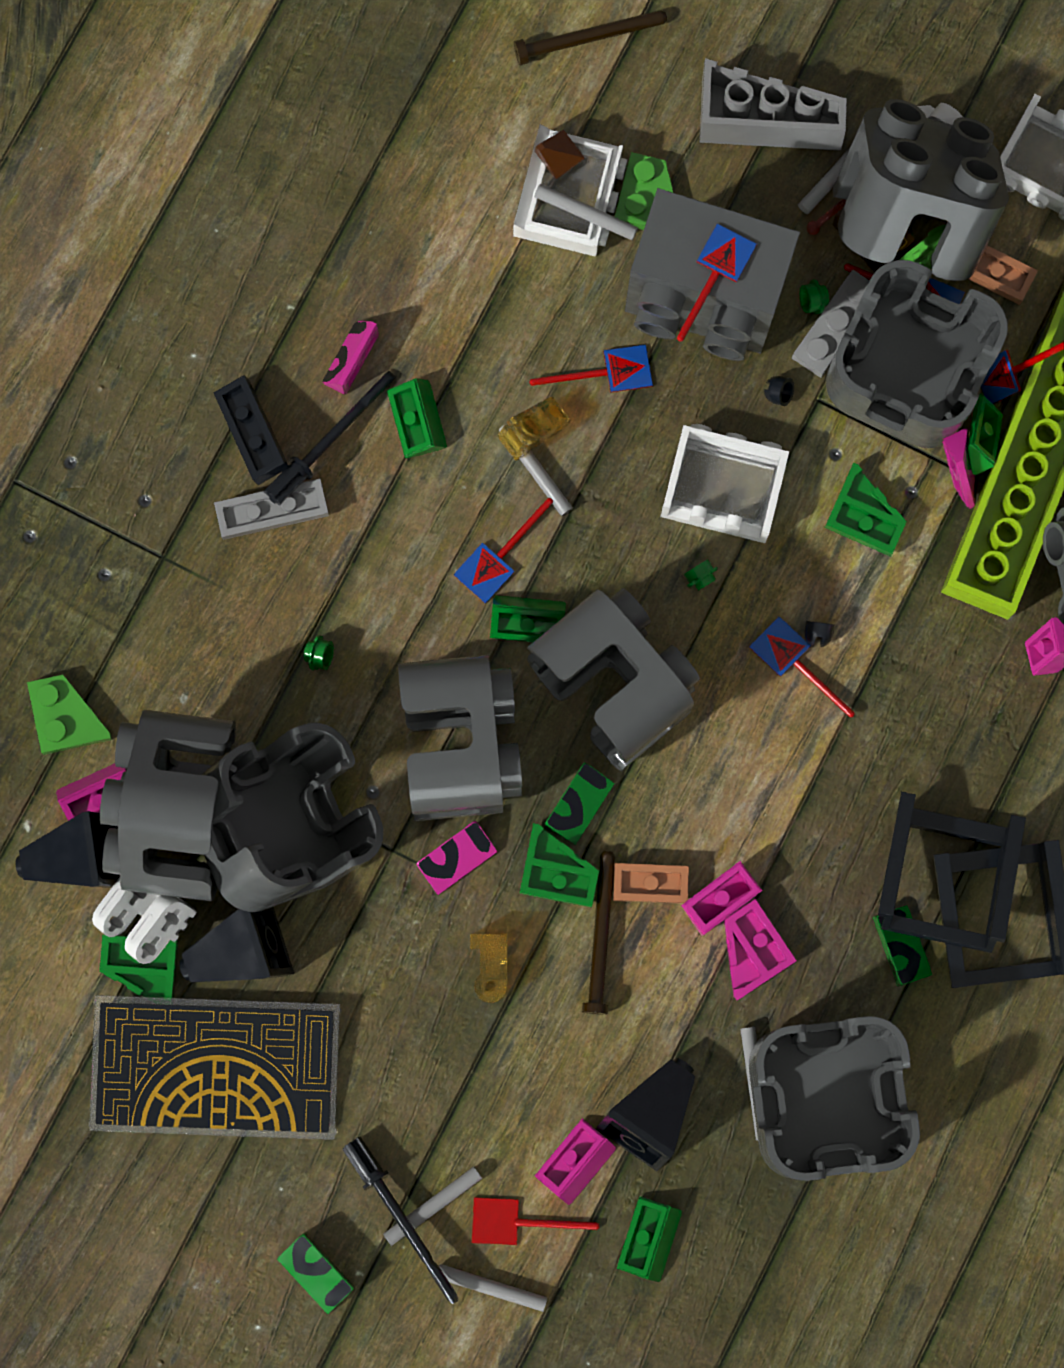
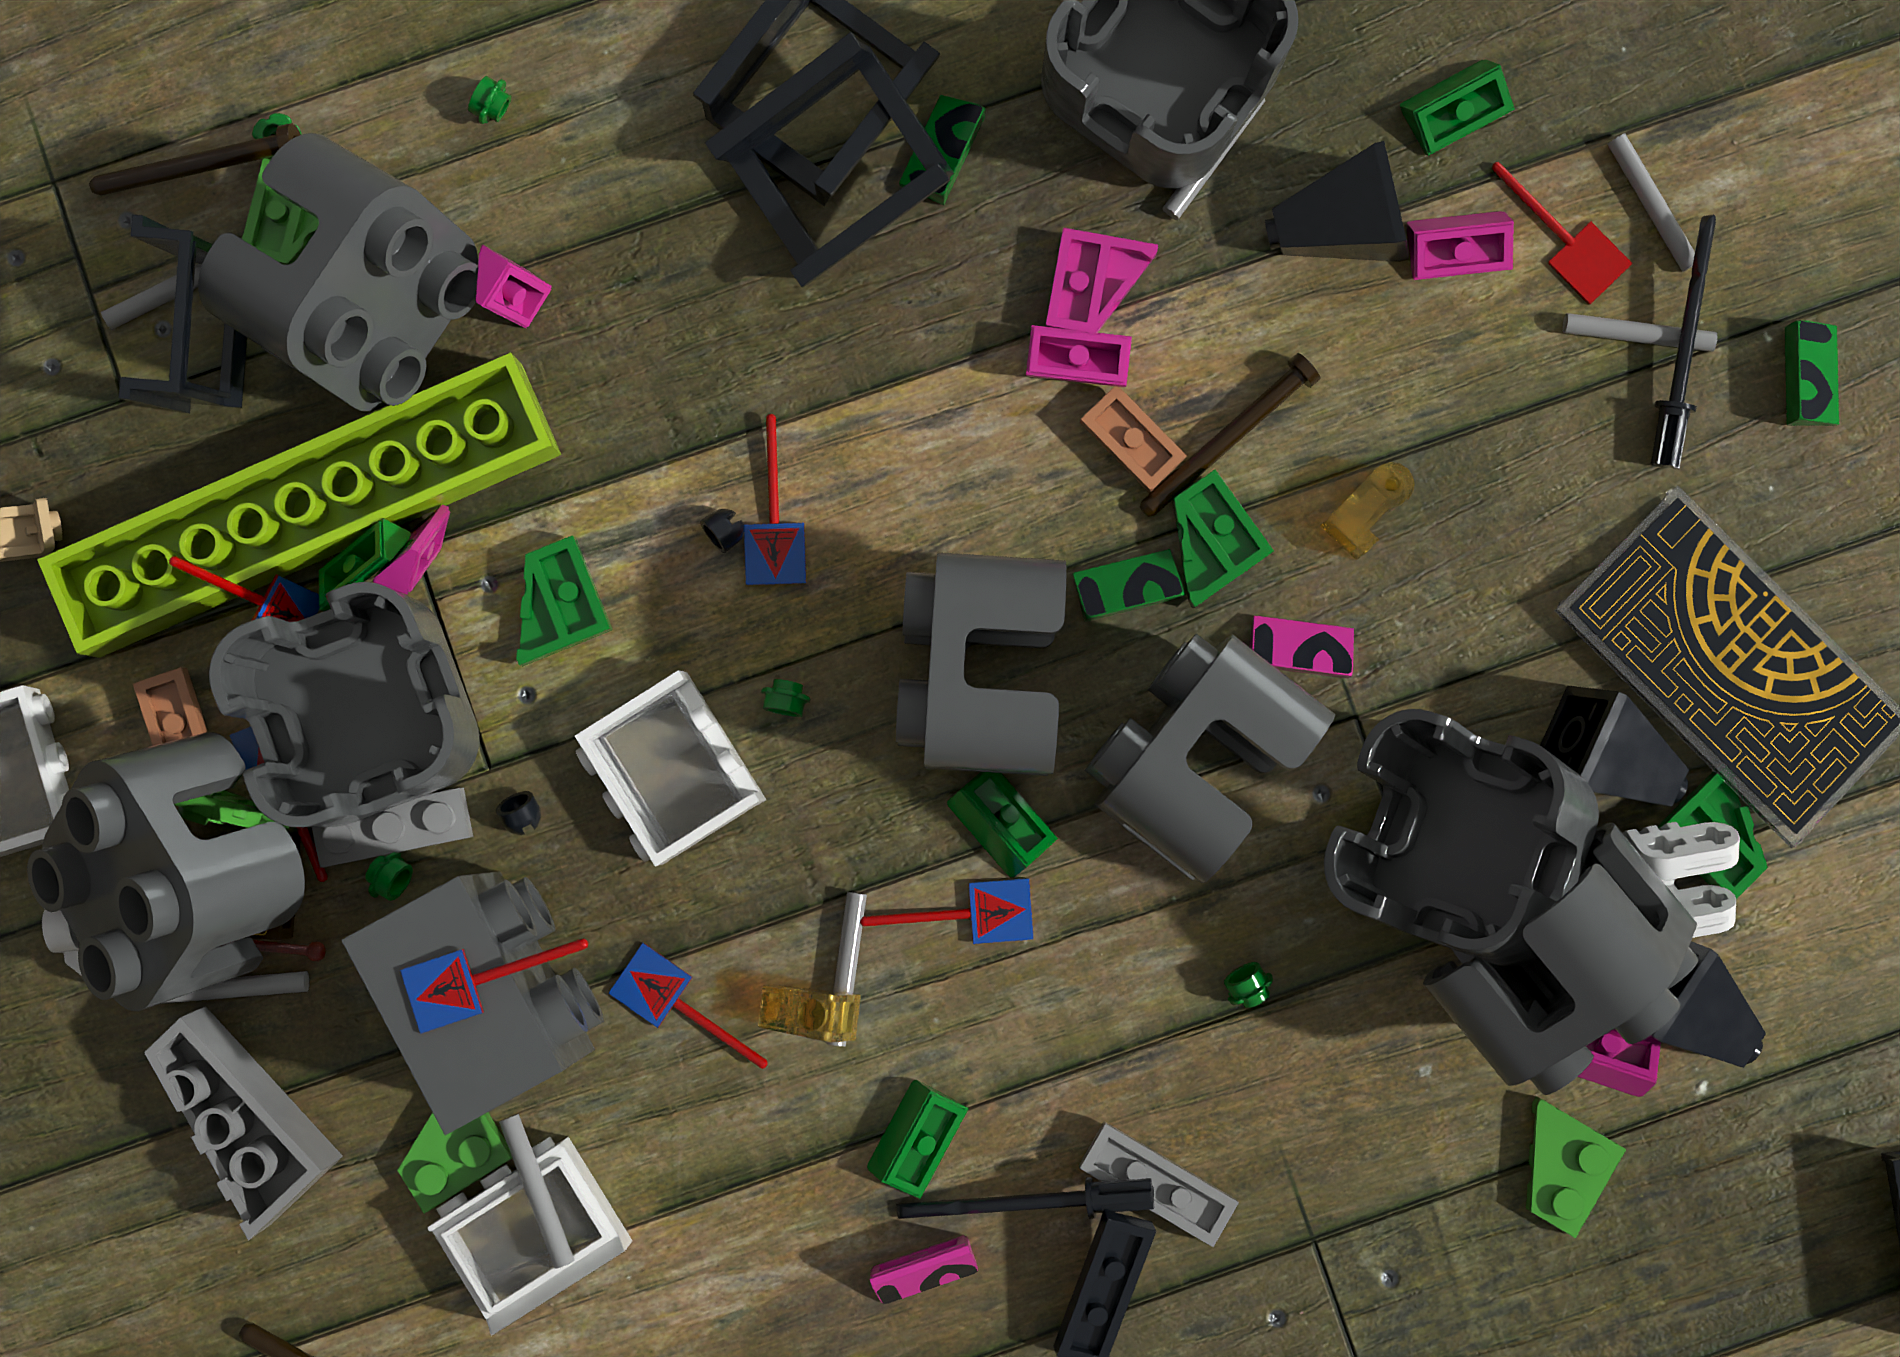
camera: 135 degrees left, 5 degrees up
reddish brown slope [535,129,585,180] -> none

